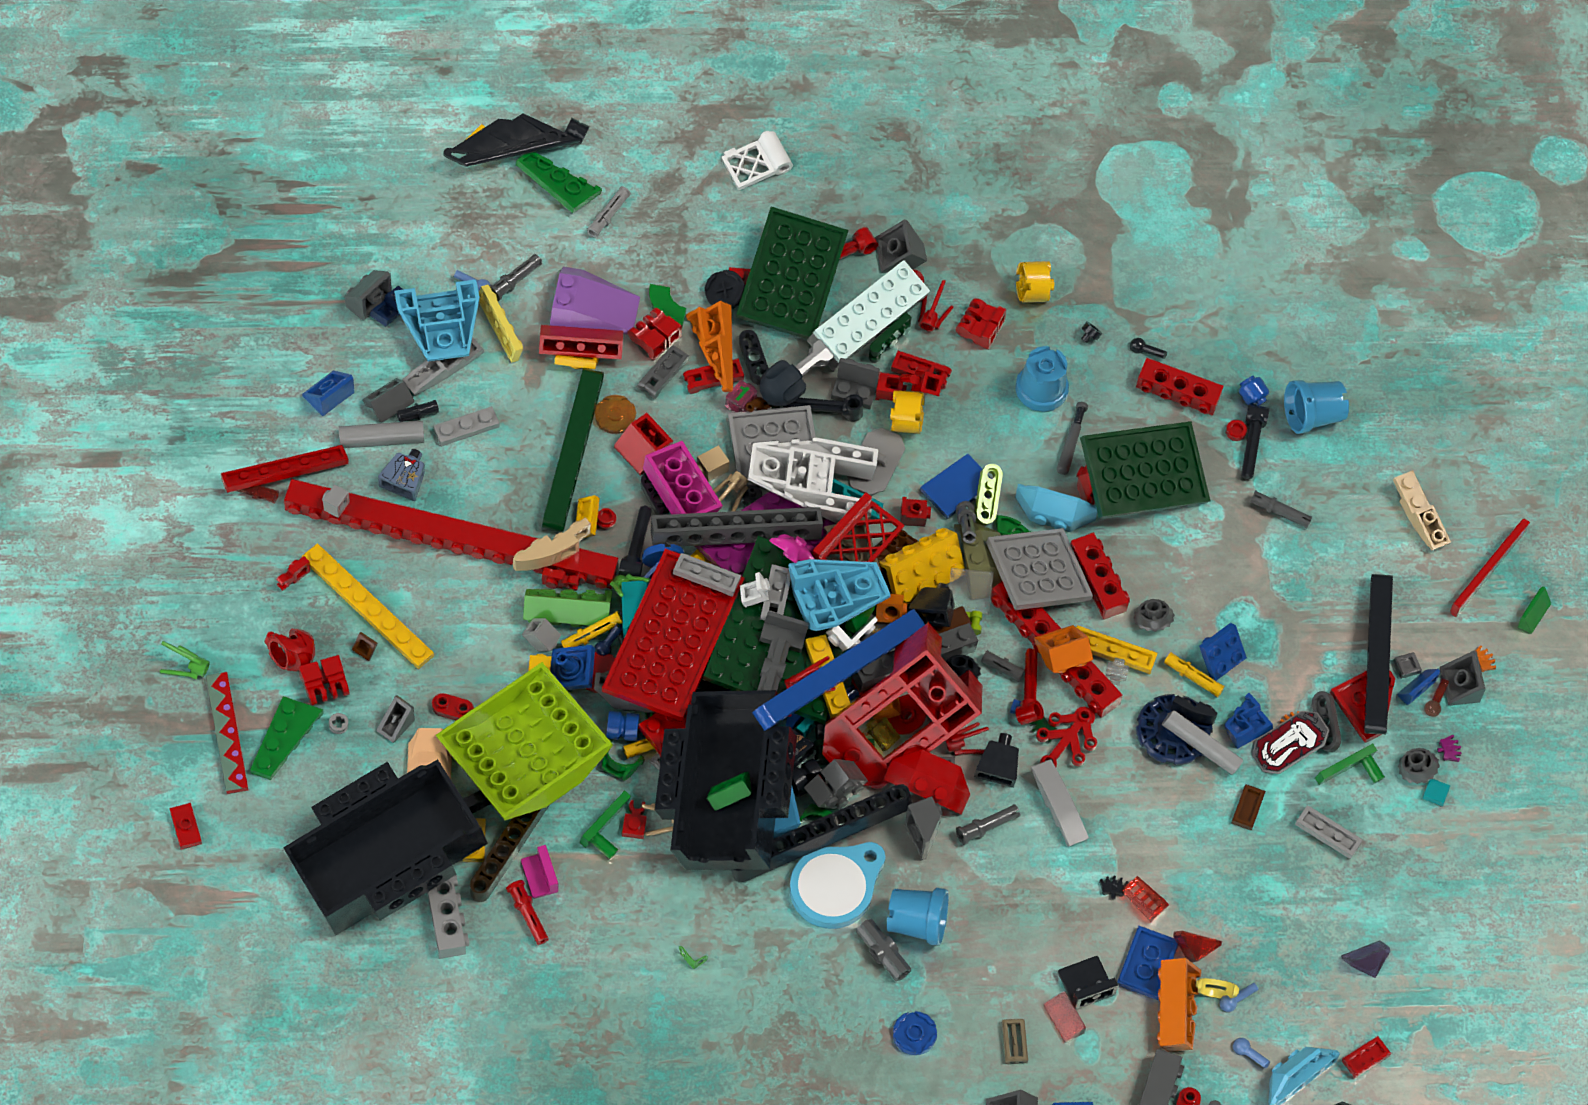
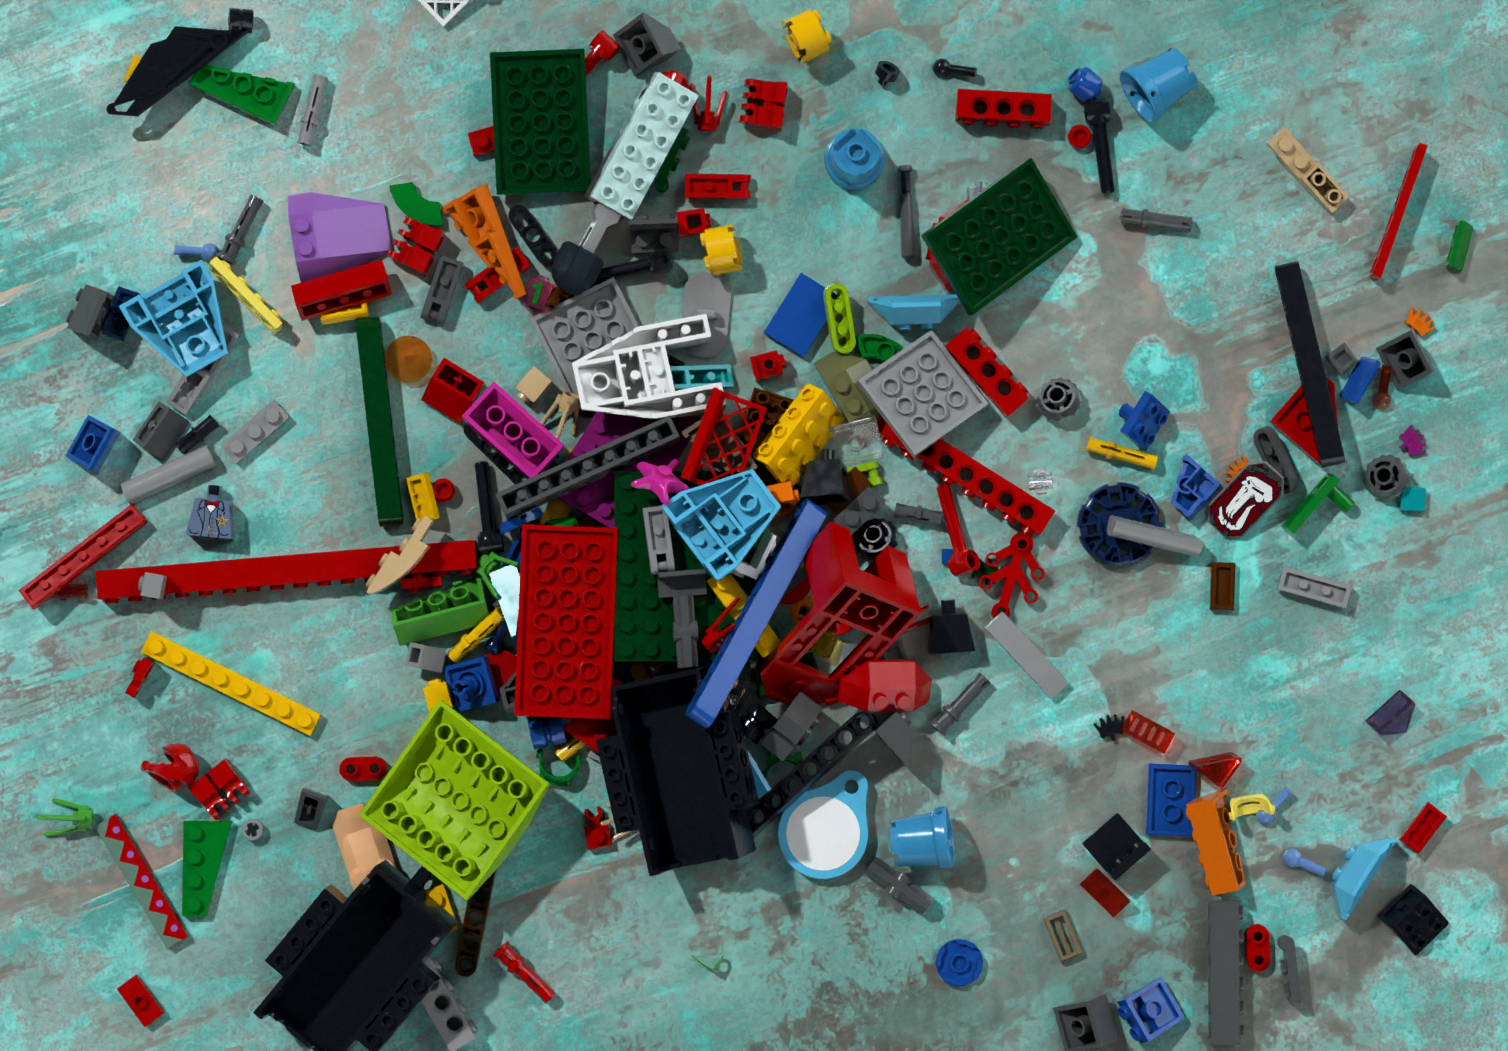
camera: 15 degrees left, 25 degrees up
reddish brown slope [352,632,378,661] -> none
dark pink panel [521,845,558,899] -> none
green piece [579,790,631,859] -> none
light grey plate [673,553,741,597] -> none
black tile [705,270,745,310] -> none
green slope [707,772,752,810] -> none
white bracket [740,572,770,607] -> none
red brick [900,371,944,396] -> none
dark grey pin [956,501,976,543] -> none
orange slope [1034,625,1093,673] -> none
yellow plate [1076,625,1158,674] -> none
black slope [1170,695,1218,725] -> none

